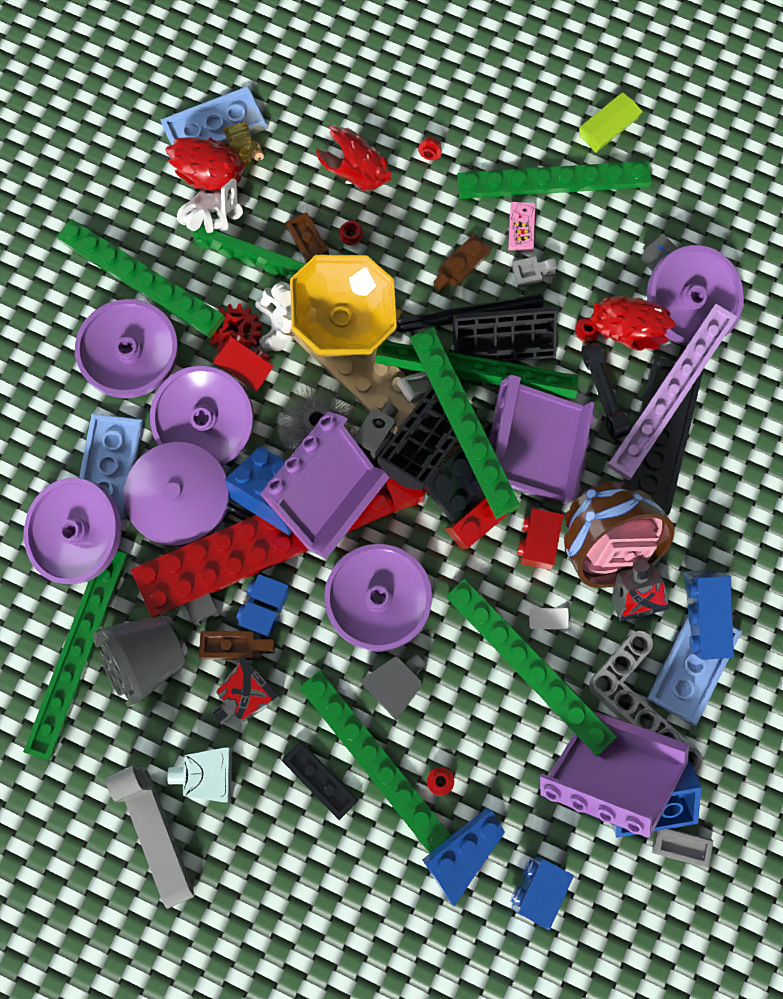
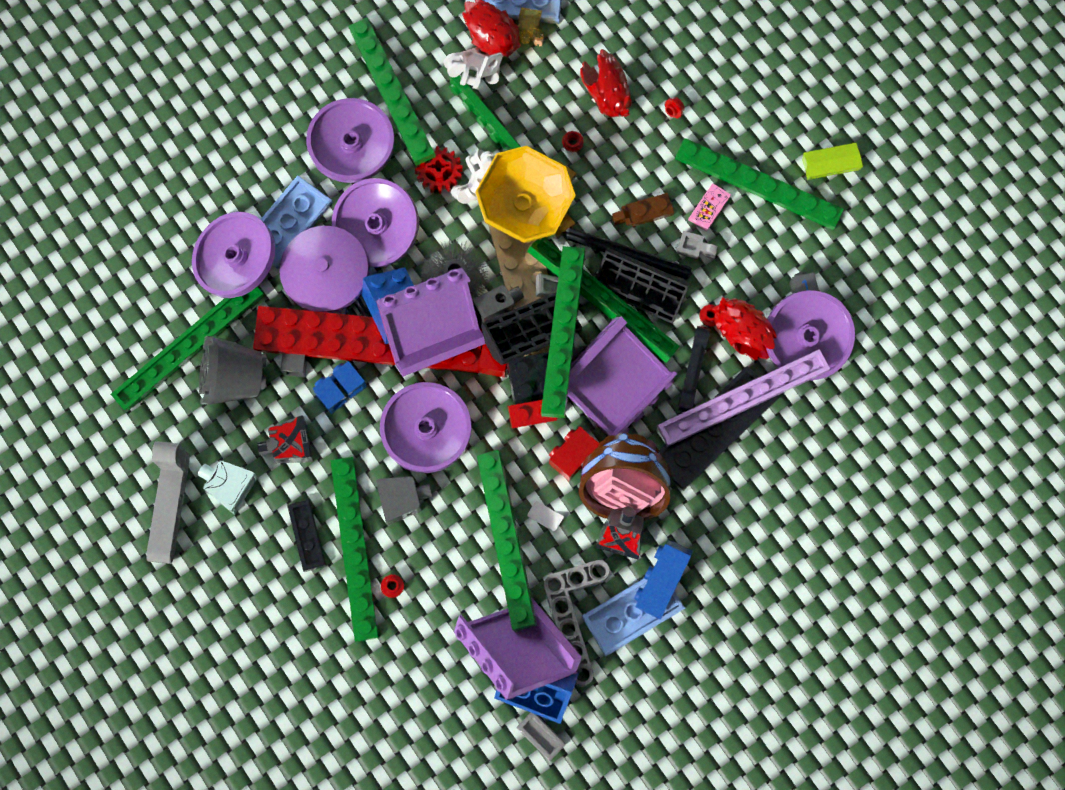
camera: 30 degrees right, 0 degrees up
reddish brown hinge [199,631,275,660] -> none
red brick [213,334,274,391] -> none
reddish brown hinge [285,212,329,263] -> none
blue wing [422,808,505,907] -> none
blue brick [510,856,574,930] -> none

